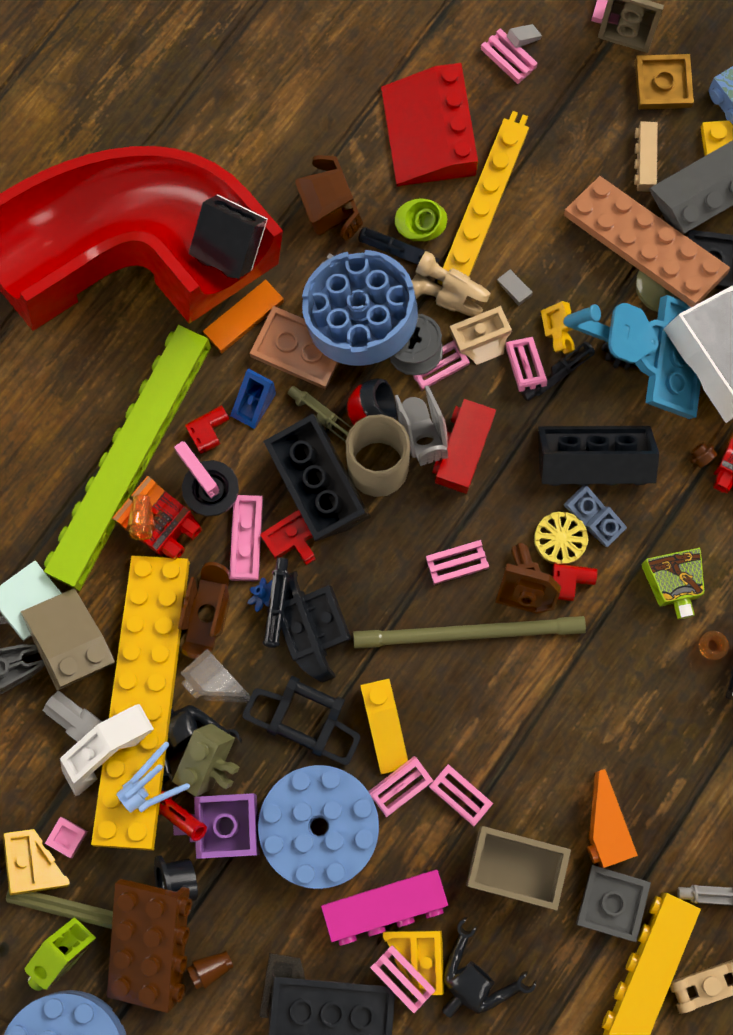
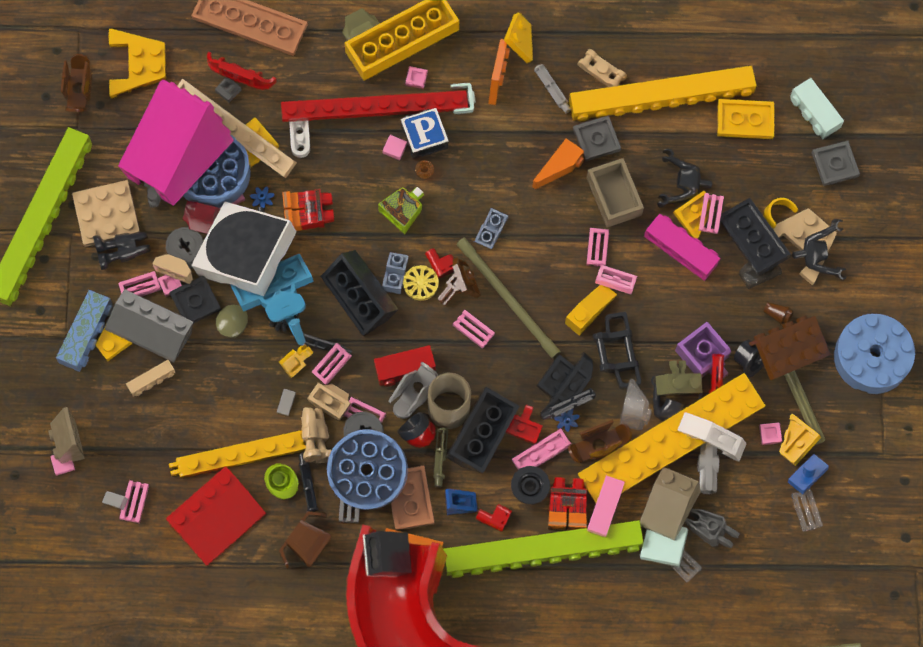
camera: 130 degrees left, 5 degrees down
lime torso [25,917,96,991] -> none
light blue plant [116,742,190,813] -> none
clear orange cone [126,494,156,540] -> none
bright pink tile [174,441,219,498] -> none
medium blue brick [258,765,379,889] -> none
nougat plate [564,176,730,308] -> none
pearl gold plate [635,54,694,109] -> none
reddish brown plate [690,442,717,468] -> none
none -> sand blue slope [475,208,509,249]
none -> bright pink tile [587,476,625,537]

